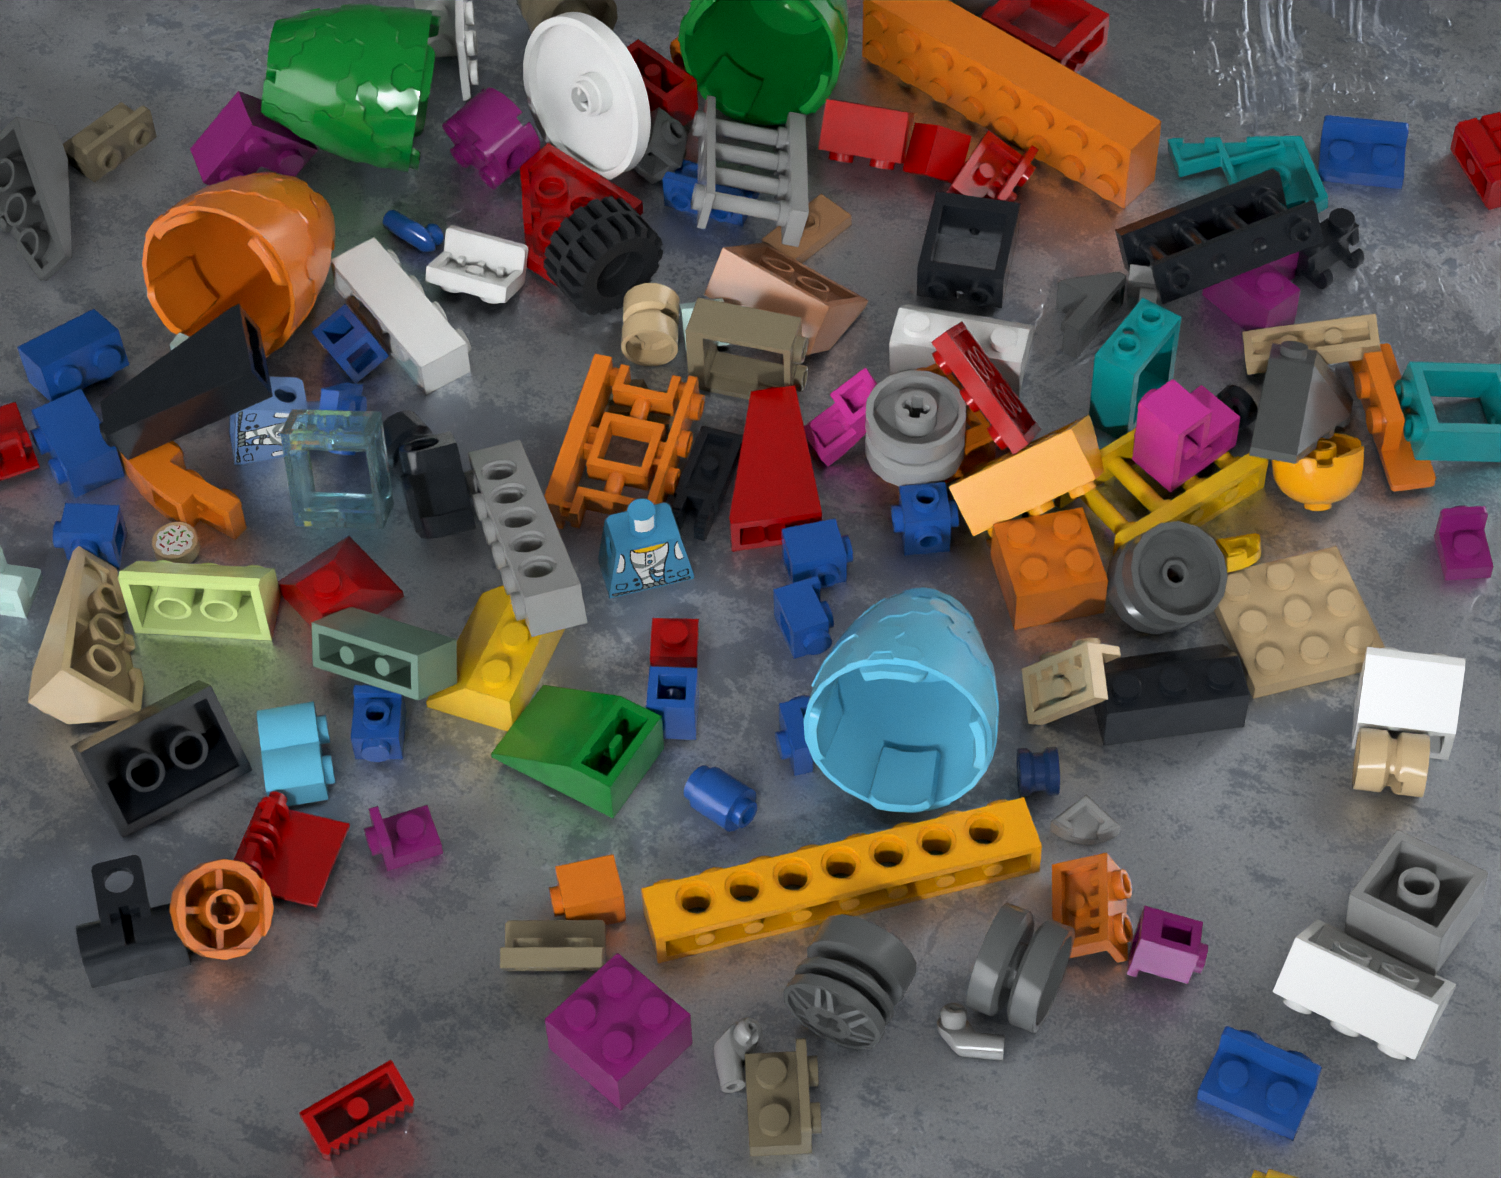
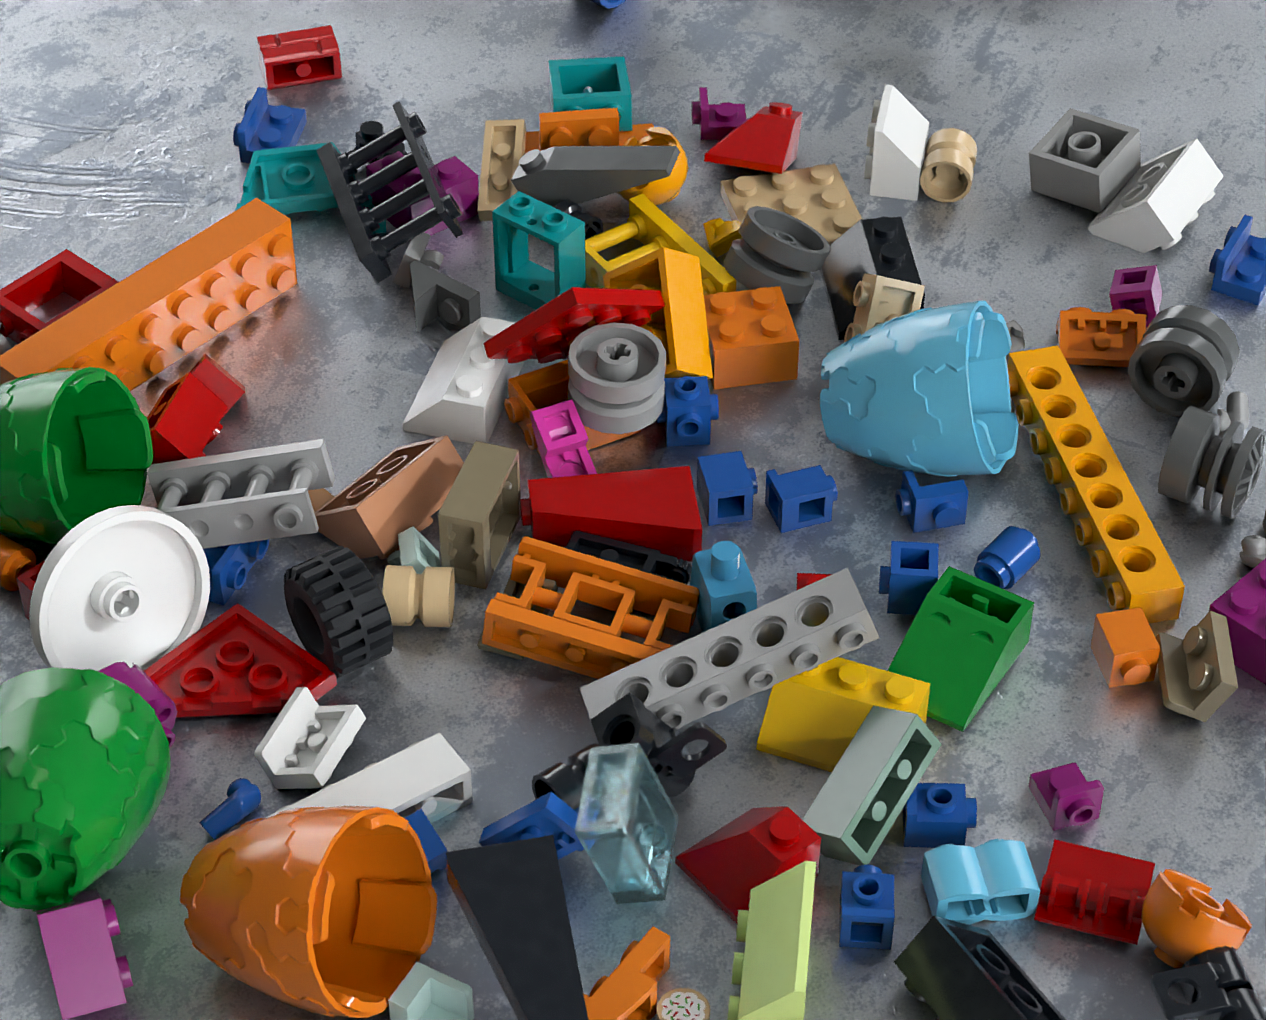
camera: 90 degrees left, 10 degrees down
black window [916,191,1021,308] -> none
red bracket [946,130,1039,202] -> none
dark pink brick [1132,379,1240,493] -> none
none -> red slope [704,102,803,174]
none -> blue brick [839,865,895,950]

